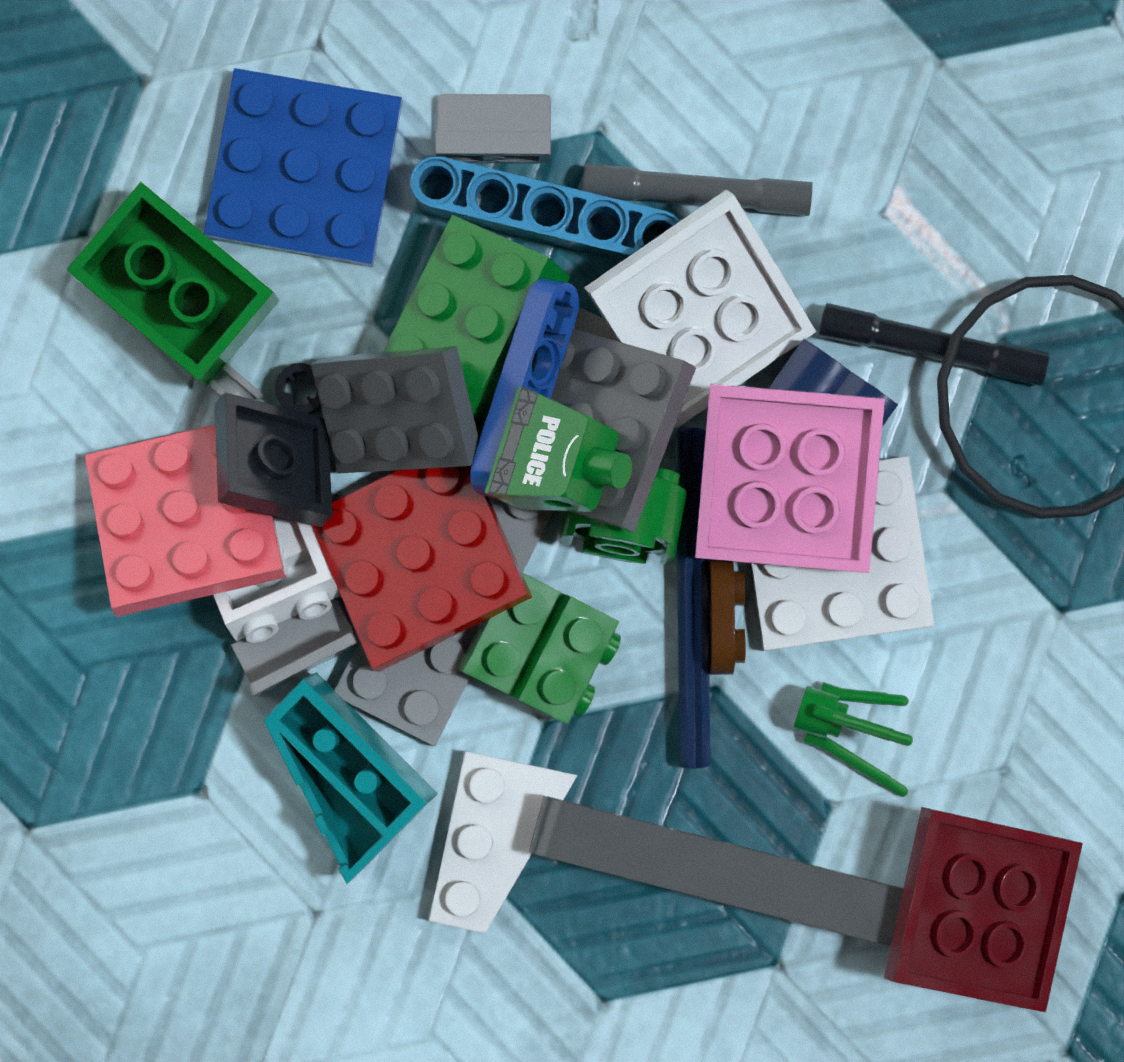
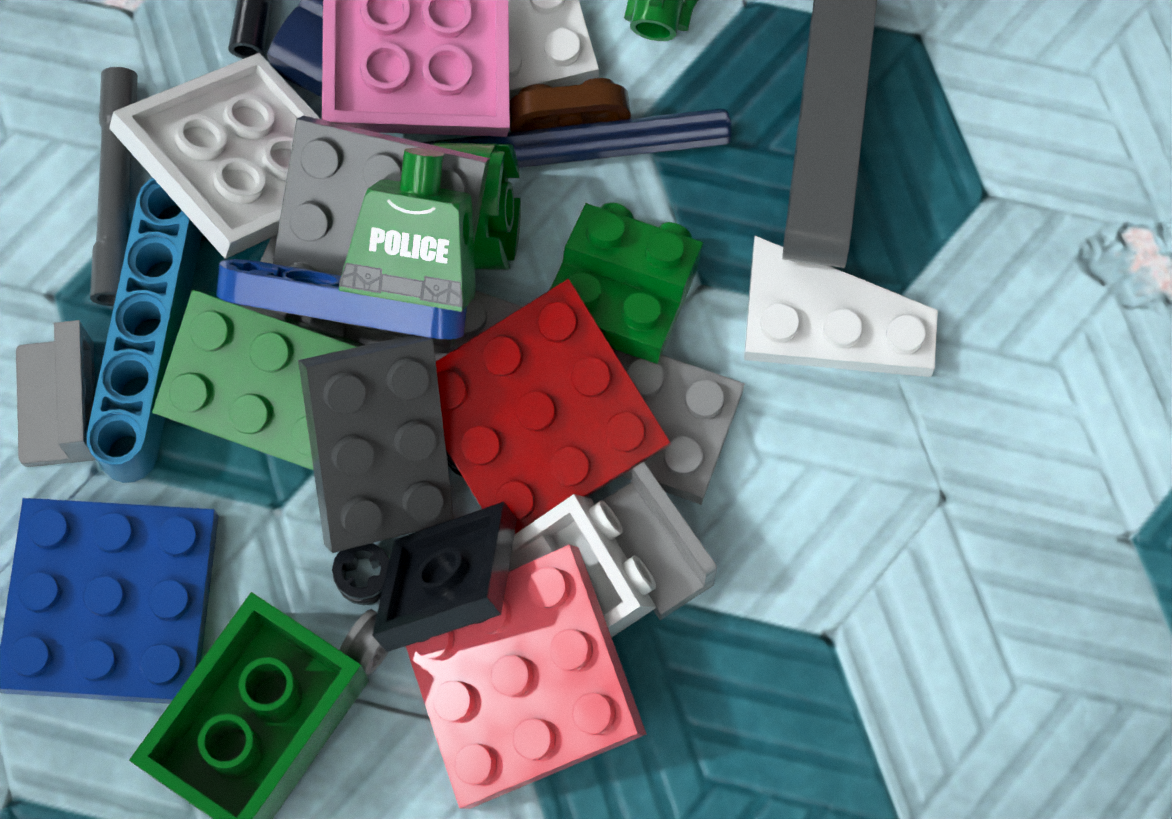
camera: 95 degrees left, 15 degrees down
teal wedge [263,672,438,884] -> none

